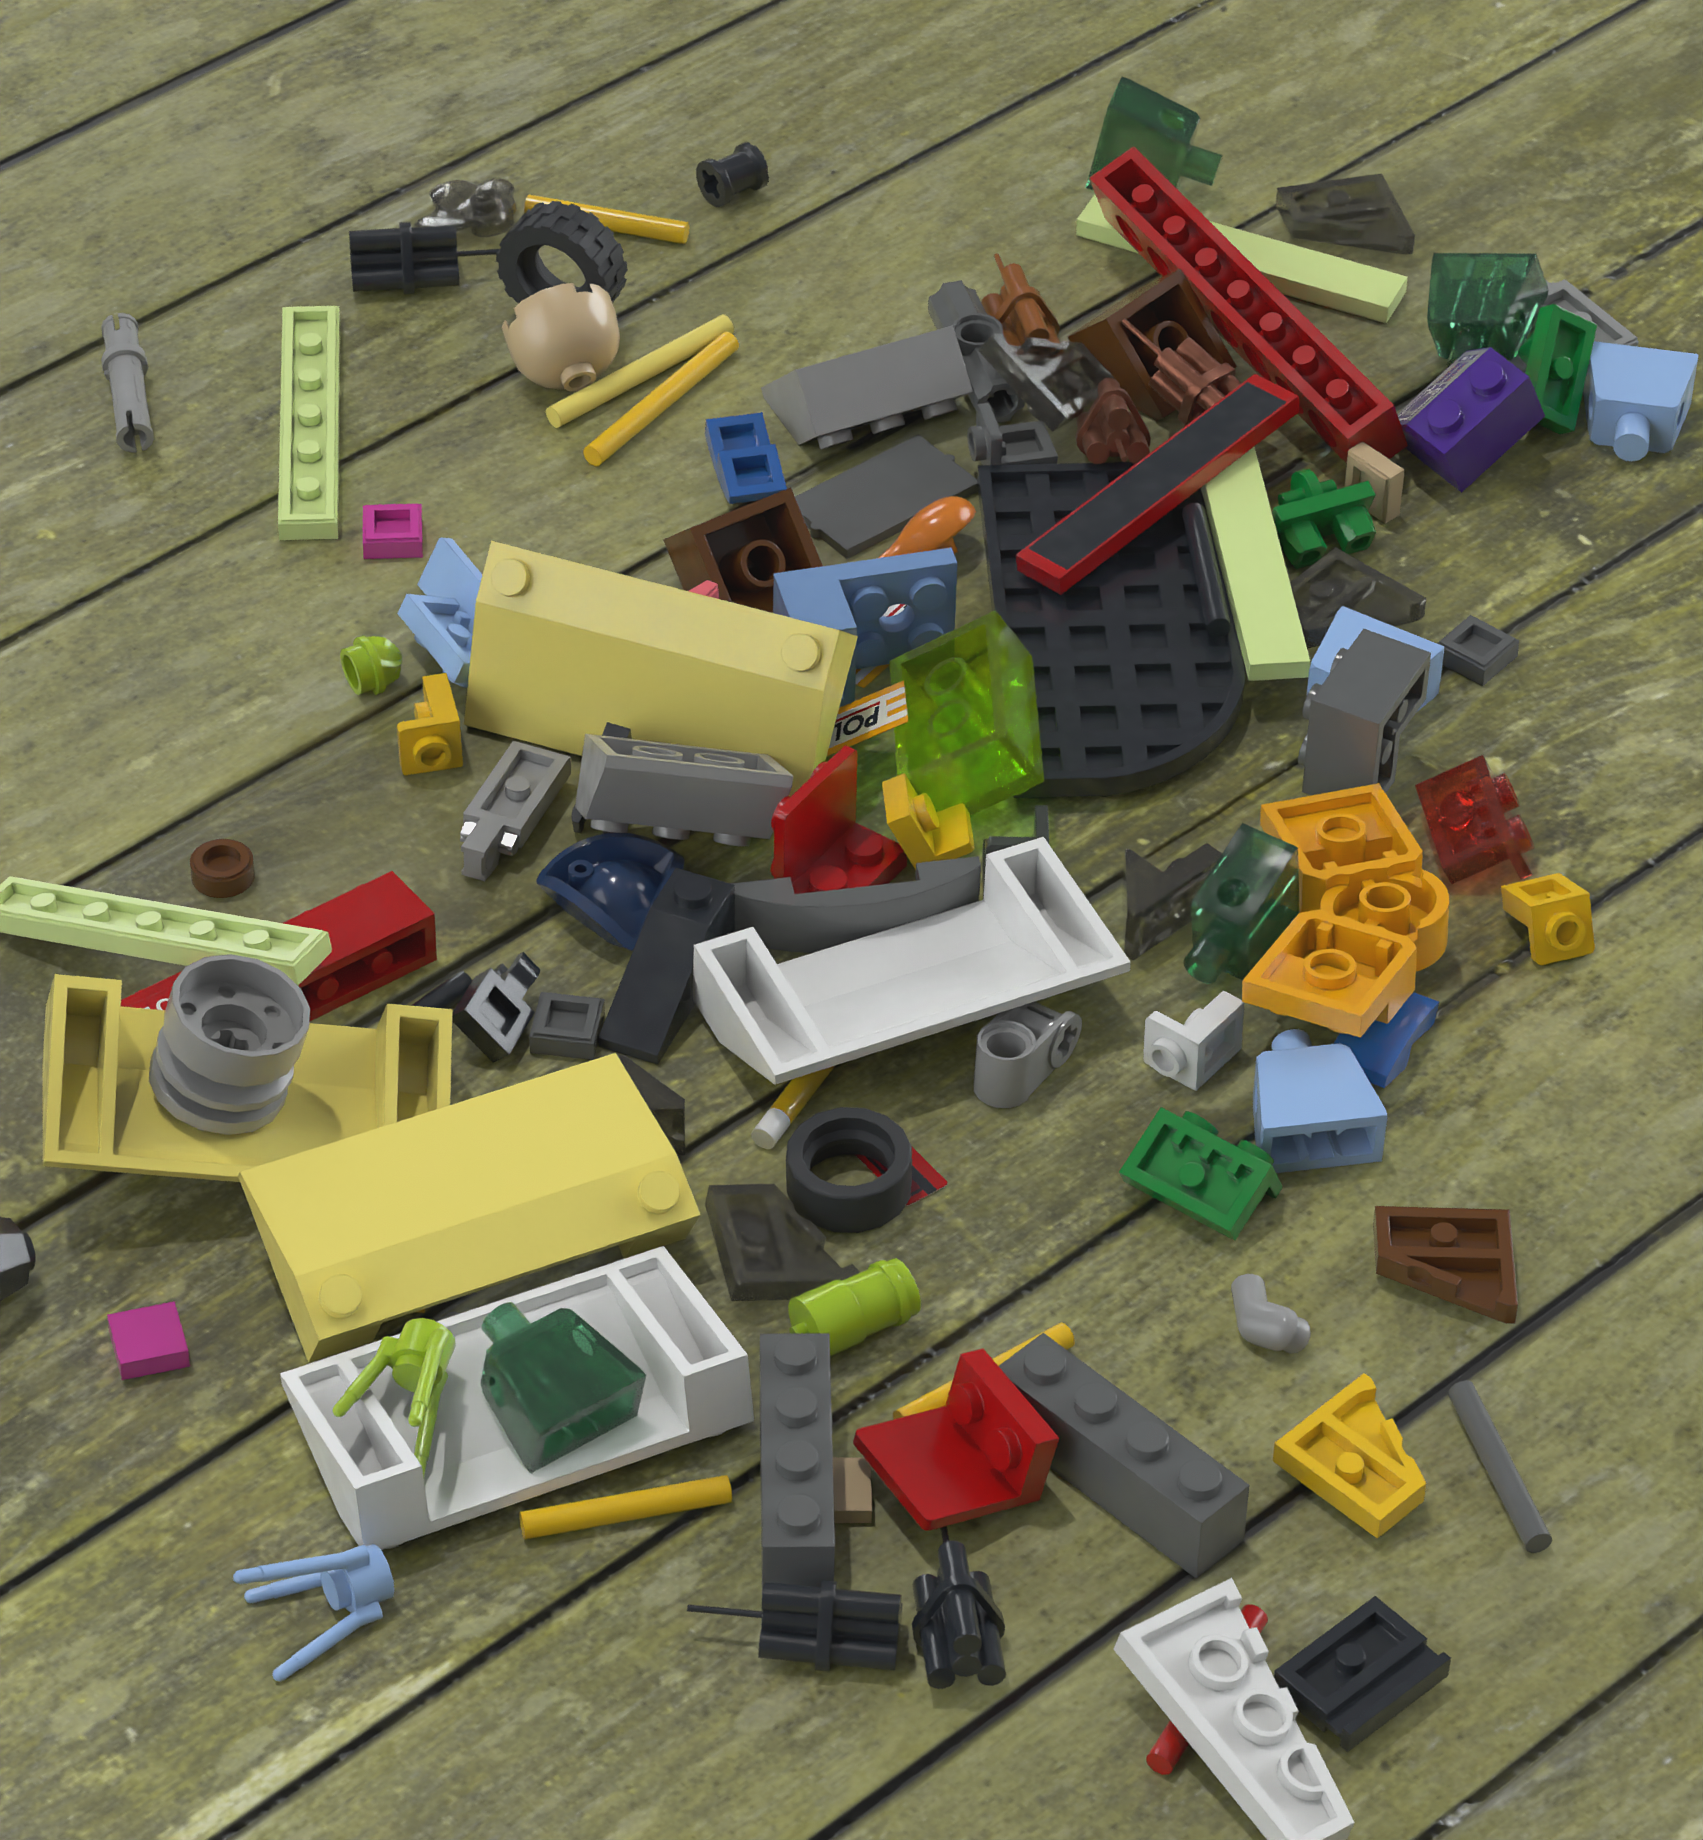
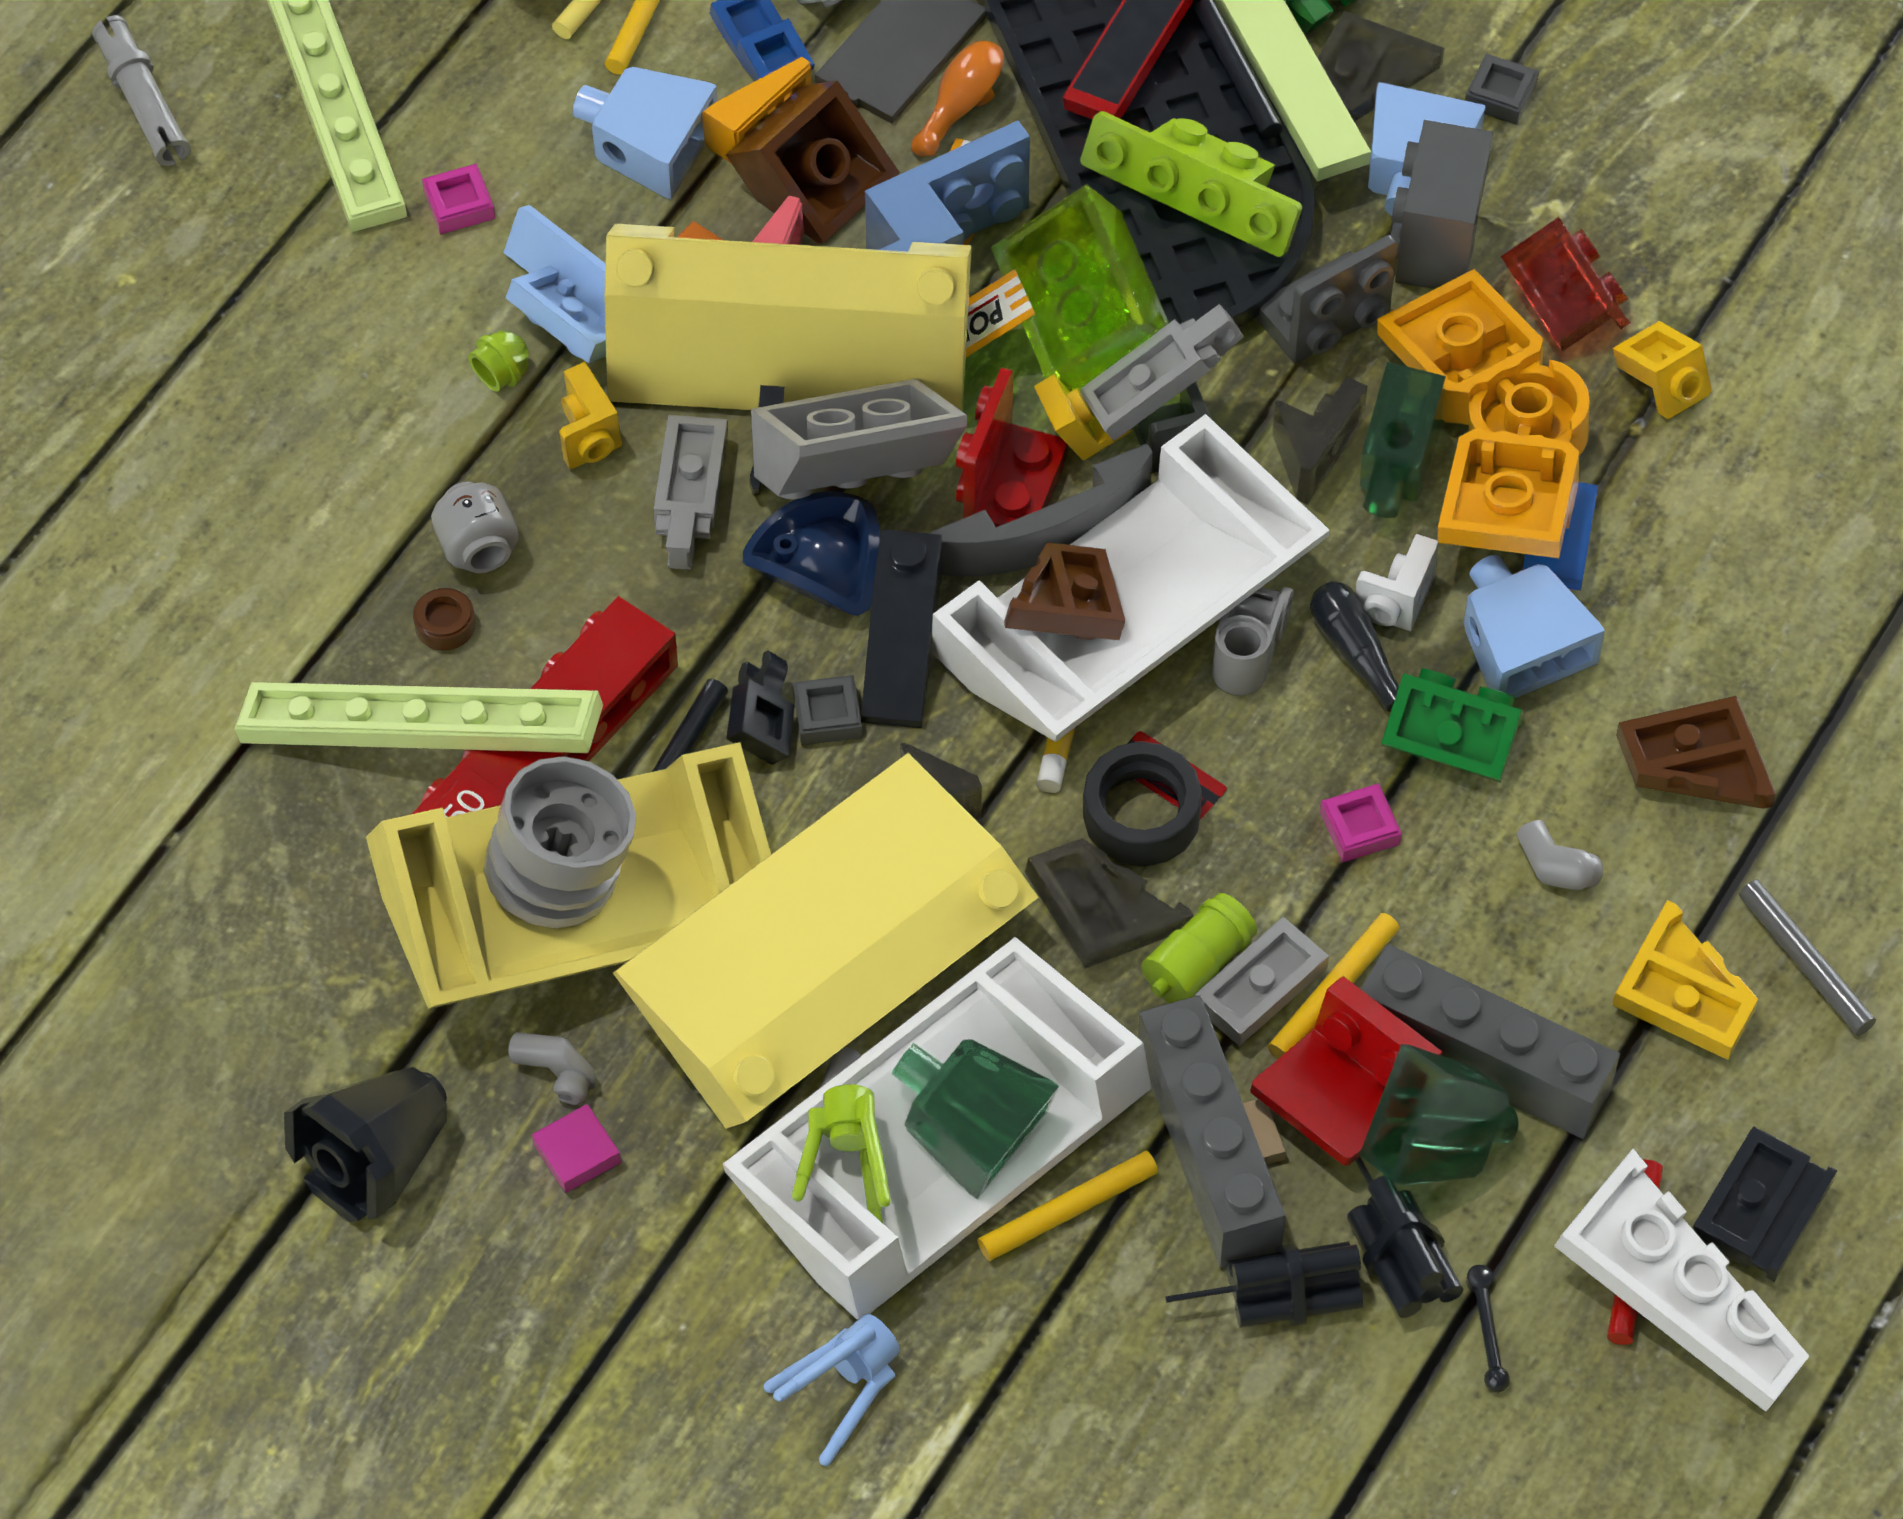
camera: 15 degrees left, 15 degrees up
none -> light grey head [431,481,519,573]
none -> light grey arm [508,1032,595,1105]
none -> light blue torso [573,67,717,200]
none -> light orange slope [702,57,812,163]
none -> reddish brown wing [1004,542,1125,640]
none -> lime bracket [1080,111,1302,257]
none -> light grey hinge [1081,304,1244,441]
none -> light grey plate [1195,917,1329,1046]
none -> dark grey bracket [1255,235,1398,364]
none -> black piece [1310,581,1399,712]
none -> dark pink tile [1320,783,1402,863]
none -> clear green torso [1359,1044,1519,1185]
none -> black hinge [1466,1265,1510,1393]

